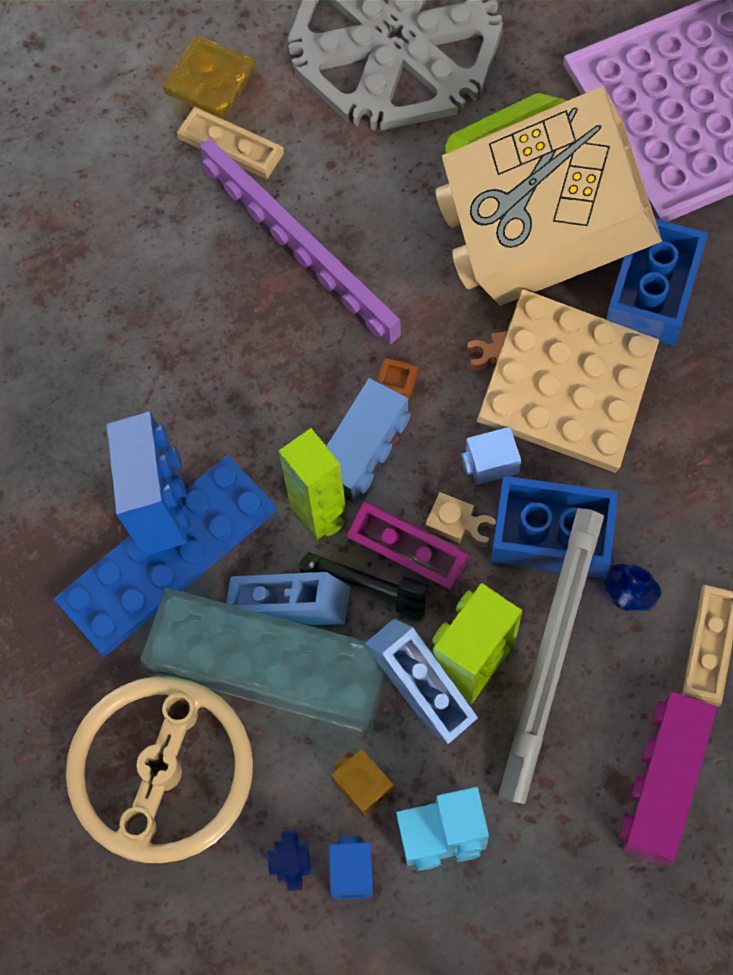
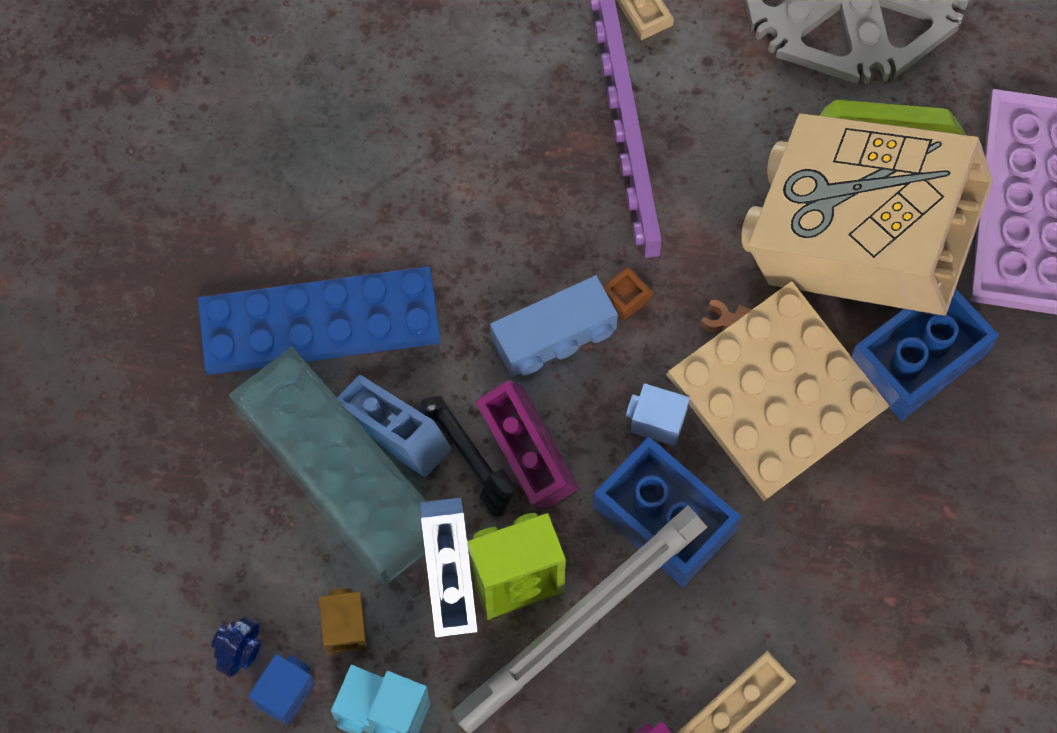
camera: 30 degrees right, 0 degrees up
tan piece [66,676,253,863] -> none
blue brick [107,411,190,556] -> none
lime brick [279,428,347,540] -> none
tan plate [425,492,497,547] -> none
clear blue plate [604,564,662,612] -> none

